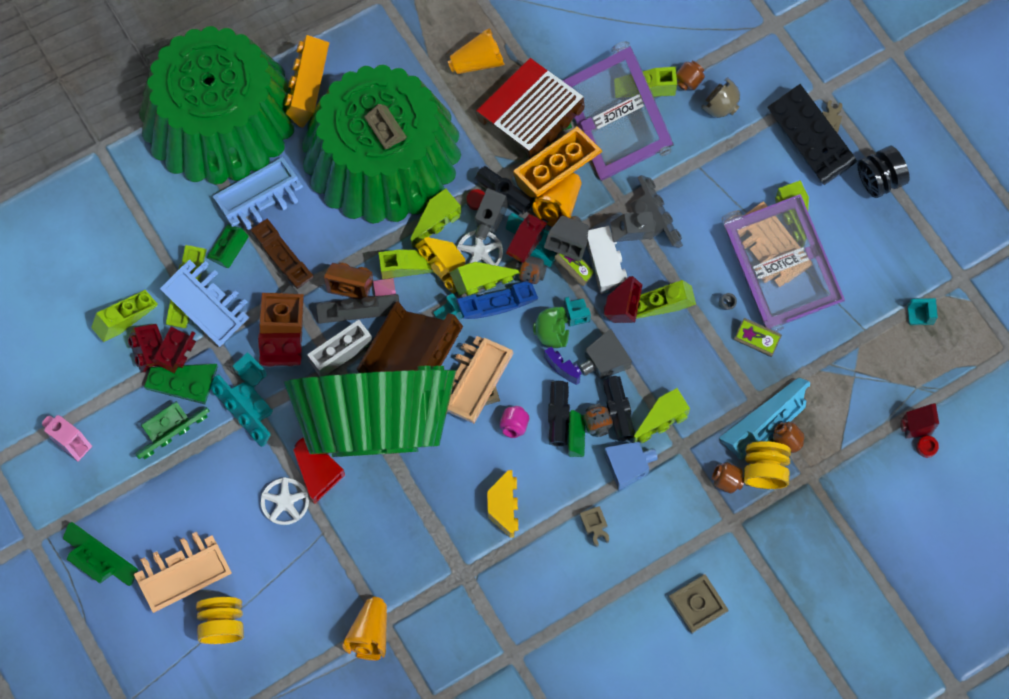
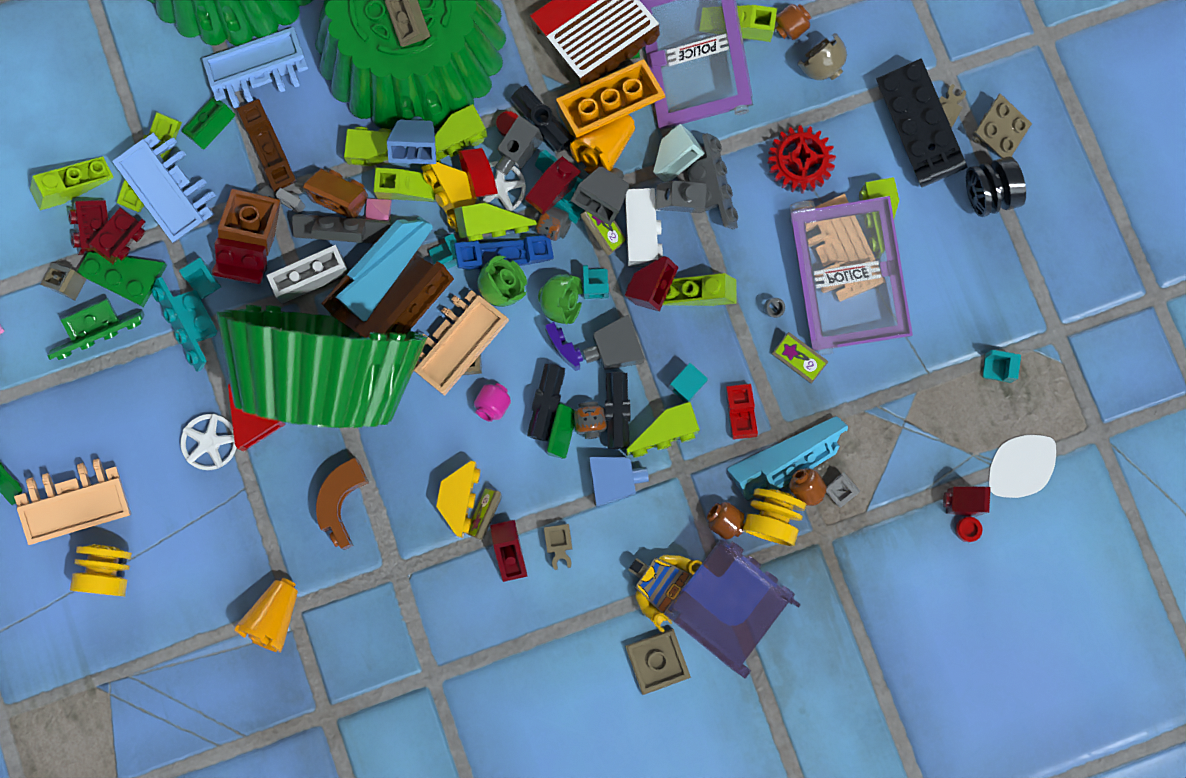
camera: 10 degrees right, 10 degrees up
none -> dark tan slope [40,263,87,301]
none -> light grey tile [276,188,305,214]
none -> dark orange arch [316,458,369,550]
none -> medium azure wedge [336,217,433,322]
none -> lime slope [344,127,392,166]
none -> medium blue torso [387,117,436,164]
none -> red slope [458,148,498,198]
none -> slope [466,488,502,541]
none -> bright green cylinder [477,256,527,307]
none -> dark red slope [490,520,528,582]
none -> torso [628,555,707,632]
none -> light aqua slope [653,124,705,182]
none -> clear purple panel [664,540,801,679]
none -> teal panel [669,363,708,403]
none -> red slope [726,384,758,440]
none -> red gear [767,125,836,194]
none -> light grey tile [826,472,860,508]
none -> dark tan hinge [972,94,1032,158]
none -> white sticker [989,435,1056,498]

